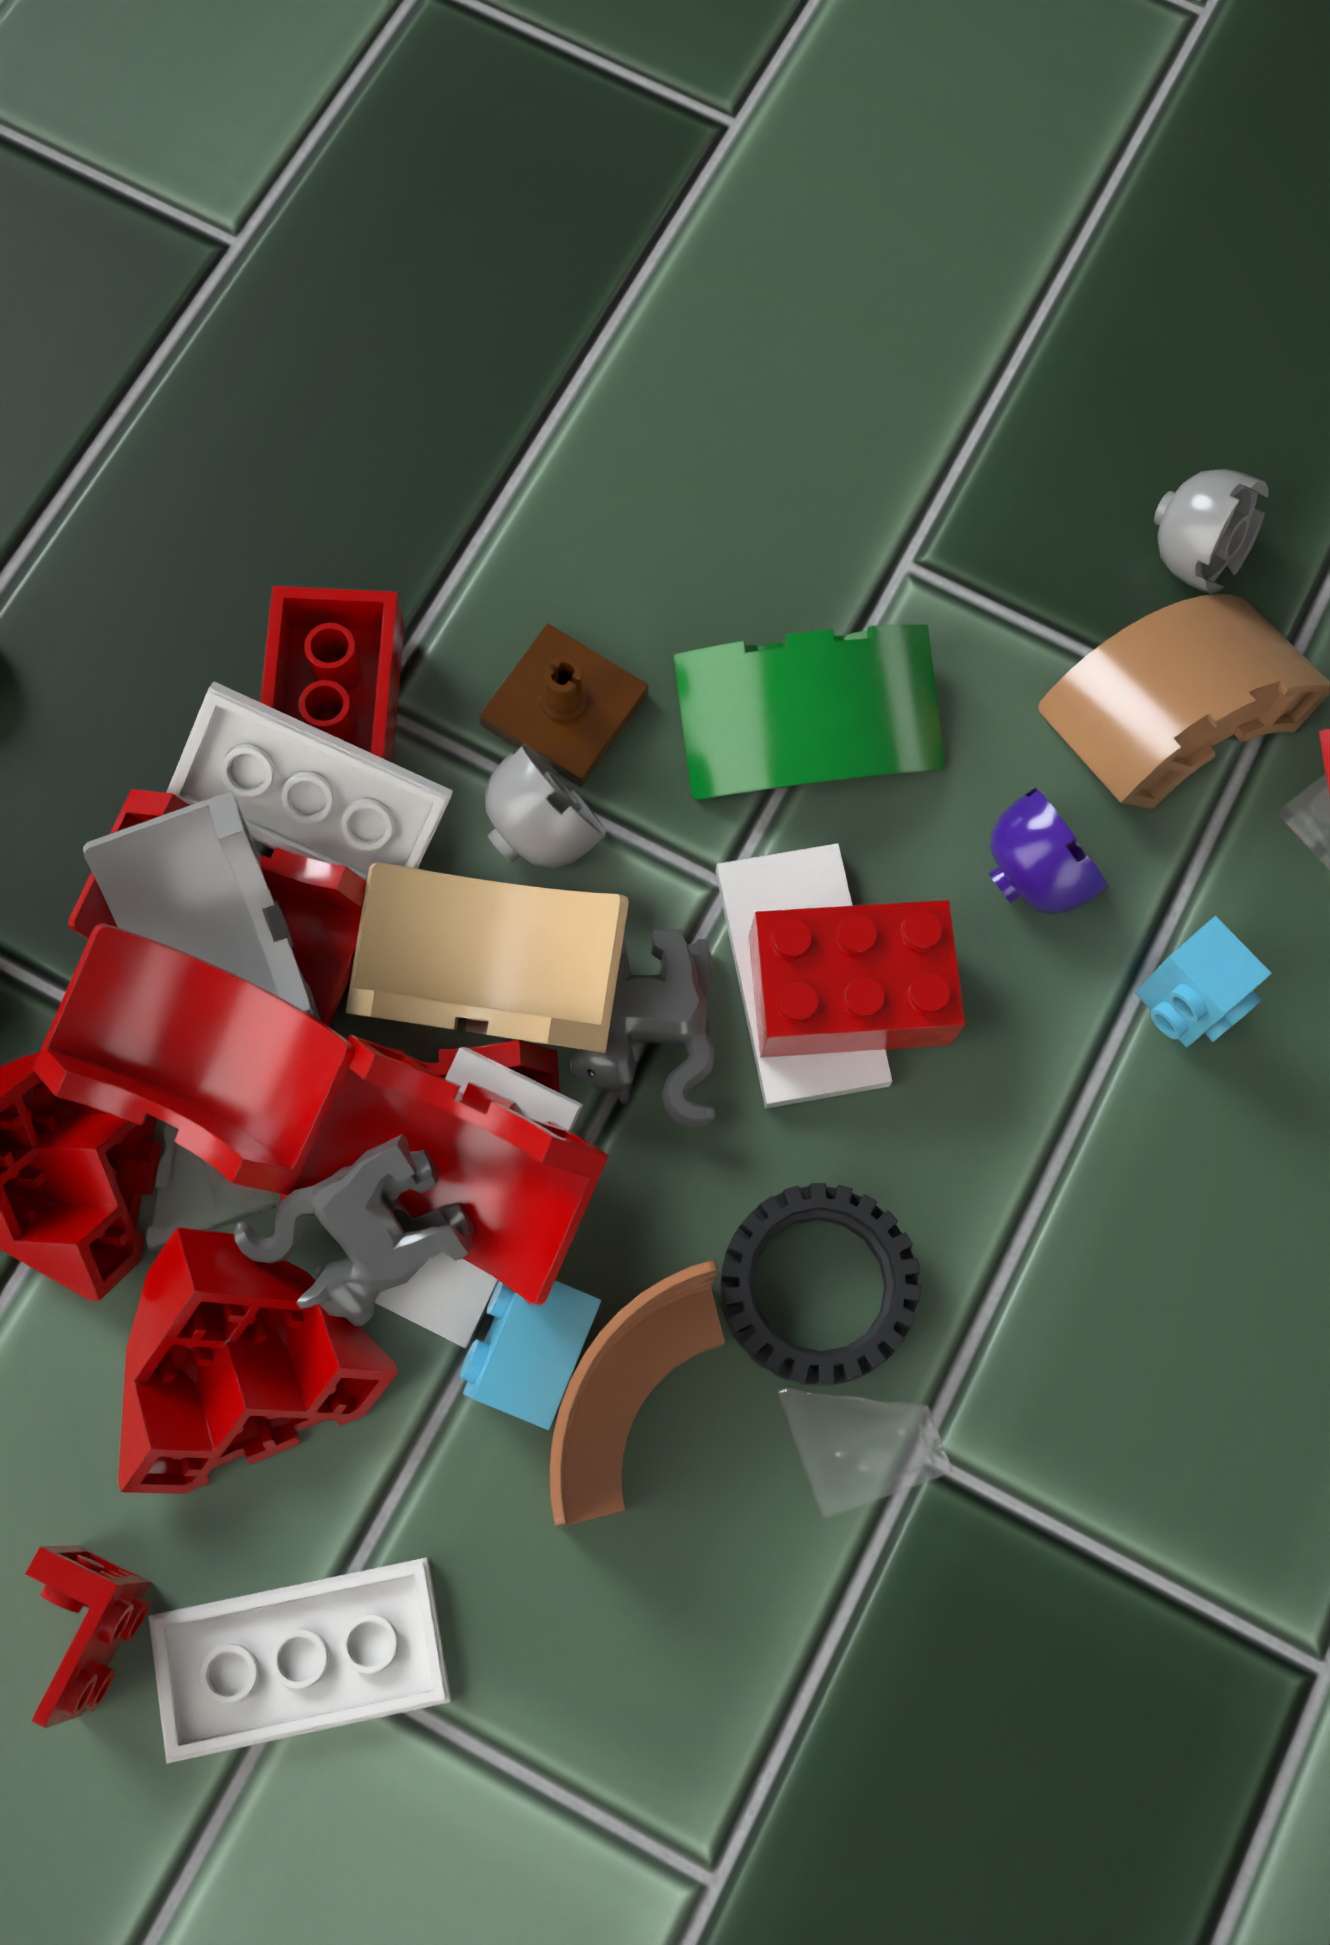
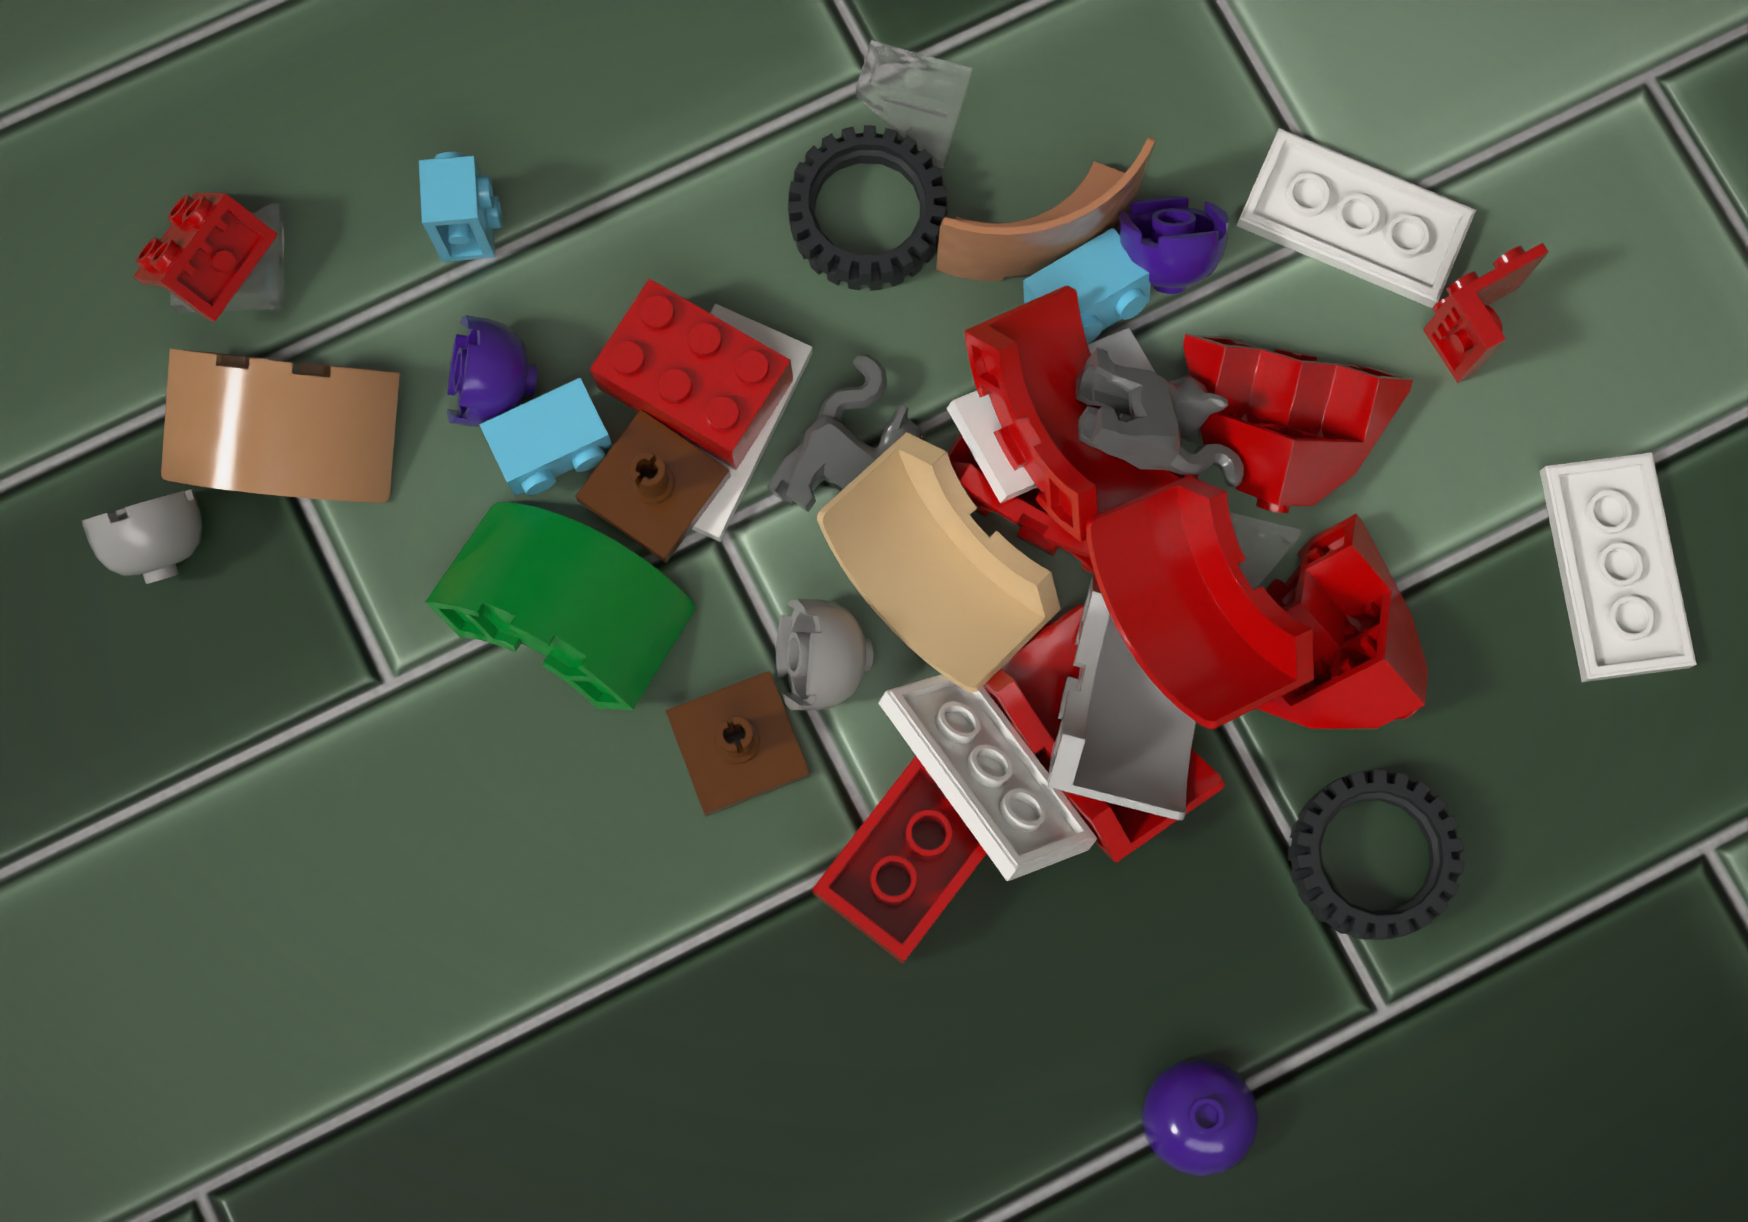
camera: 140 degrees left, 5 degrees up
none -> medium azure brick [479,378,613,496]
none -> reddish brown tile [575,409,731,563]
none -> dark purple cylinder [1118,196,1229,294]

